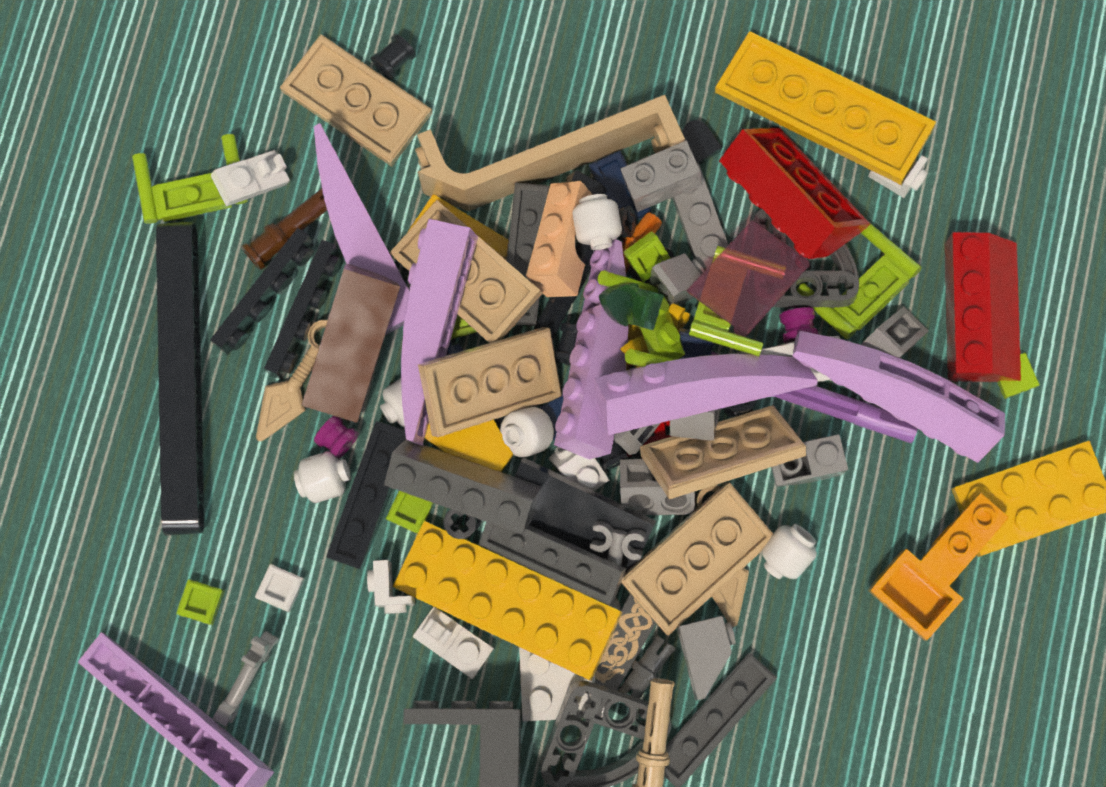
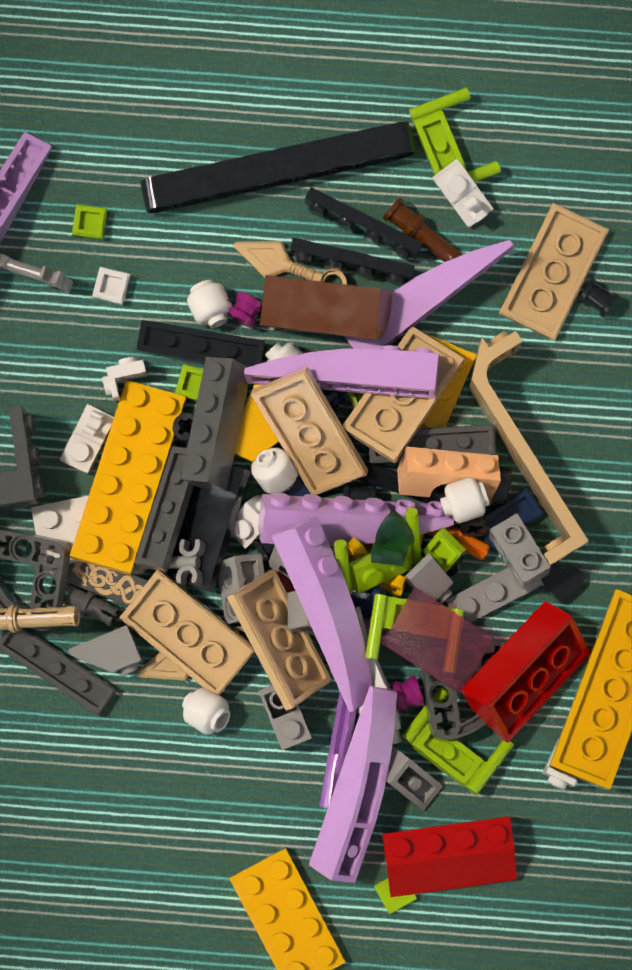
camera: 80 degrees right, 5 degrees up
light orange plate [868,493,1009,641] -> none

